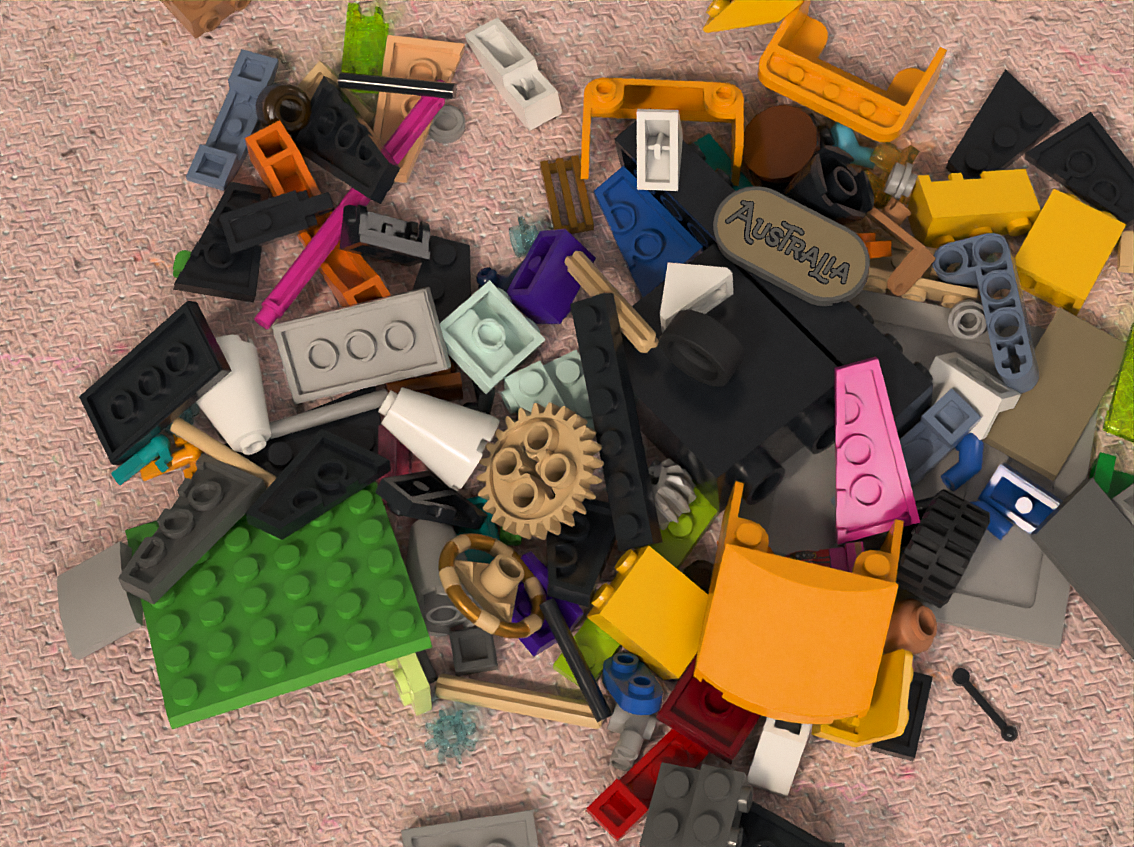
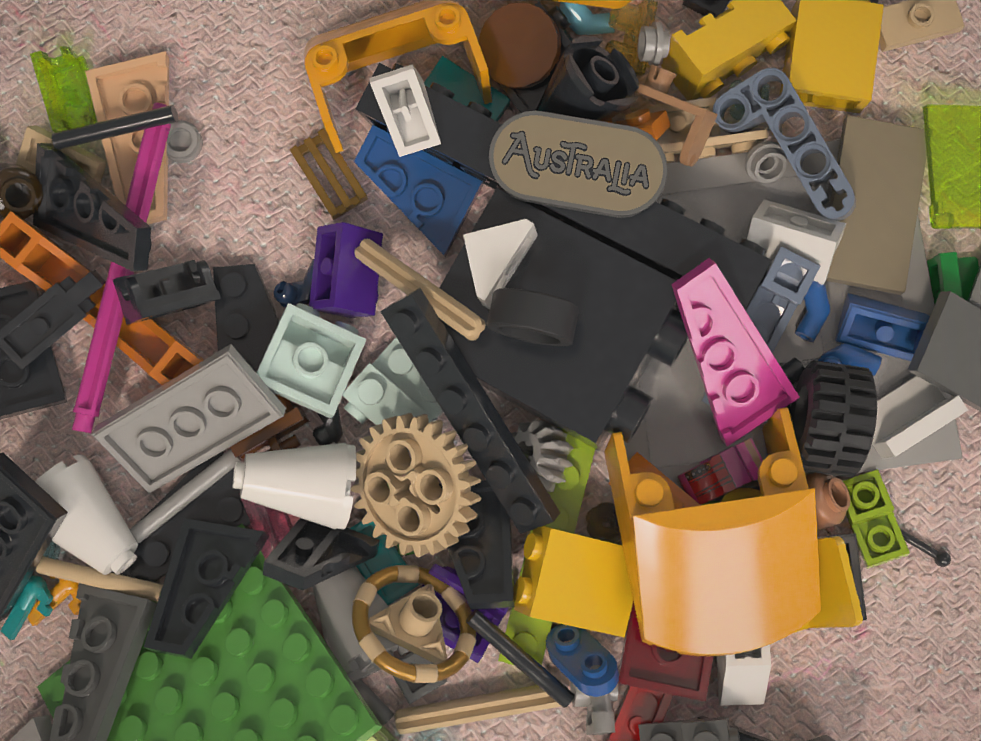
camera: 15 degrees left, 15 degrees up
white slope [465,17,562,131] -> none
clear light blue plate [509,216,539,258] -> none
none -> lime slope [843,469,910,569]
none -> white panel [872,376,968,459]

